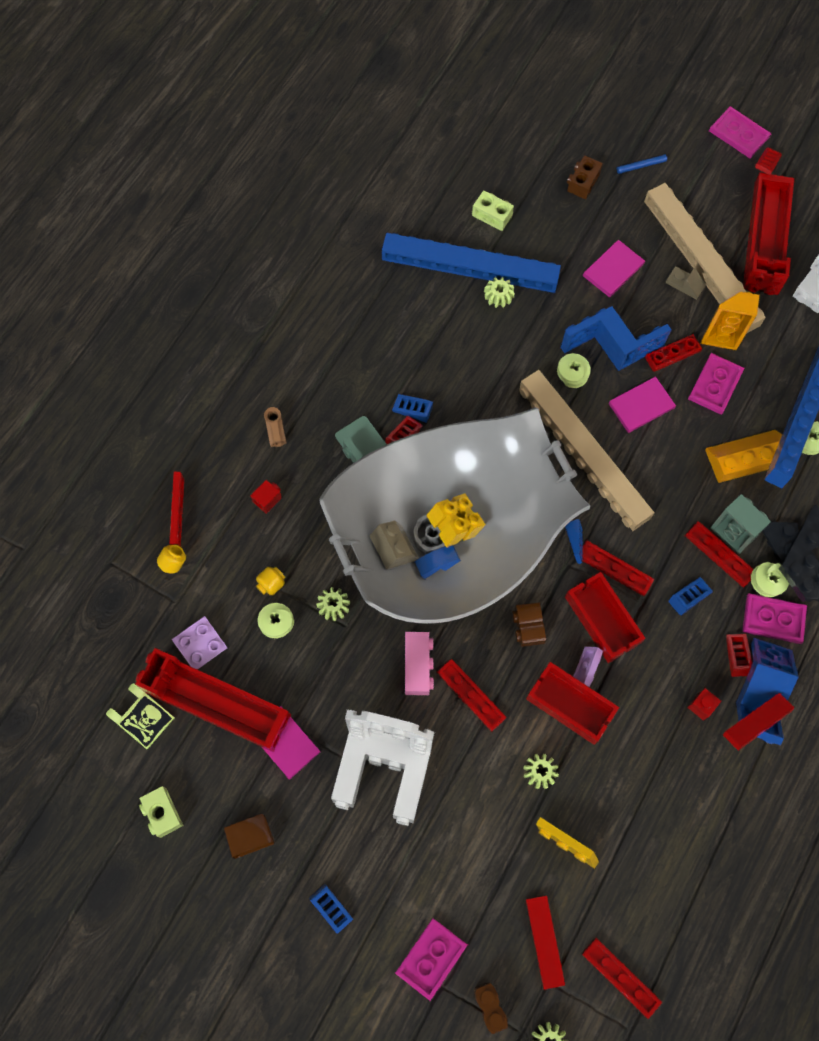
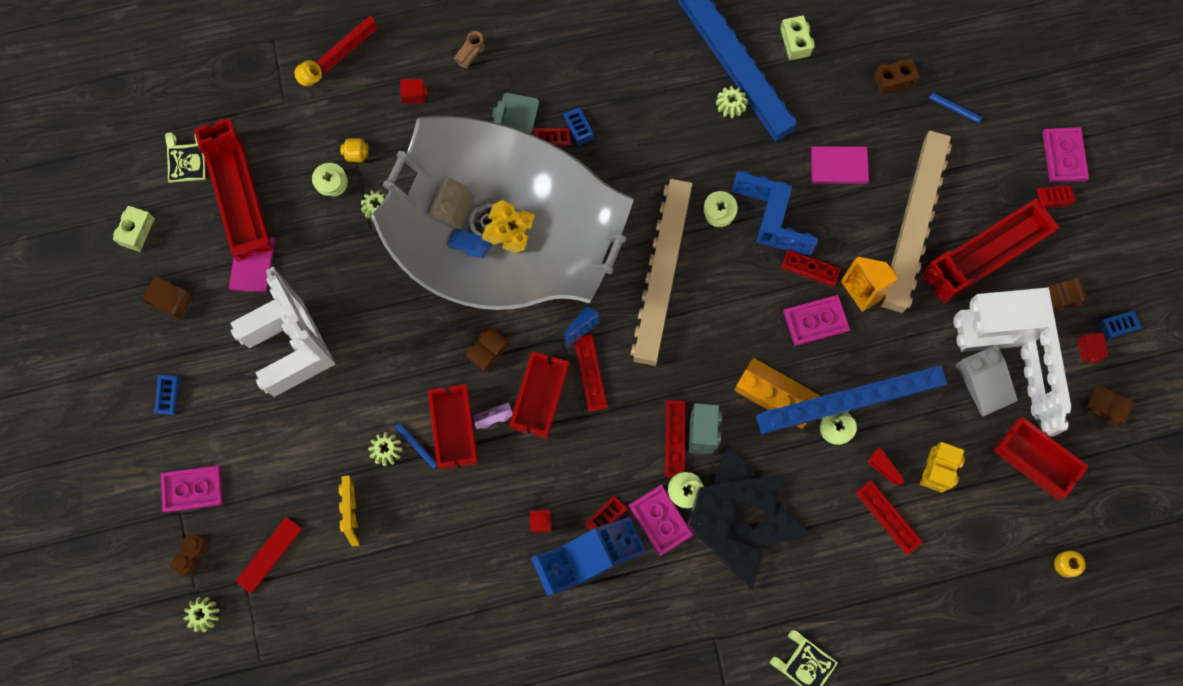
camera: 50 degrees right, 5 degrees up
lavender hinge [171,616,227,669] -> none
bright pink brick [405,632,433,695] -> none
red tile [437,659,507,732] -> none
red tile [582,938,662,1019] -> none
dark pink tile [609,377,676,433] -> none
dark tan slope [666,266,706,300] -> none
blue slope [669,577,713,615] -> none
red tile [723,693,795,751] -> none
none -> blue bar [394,423,437,469]

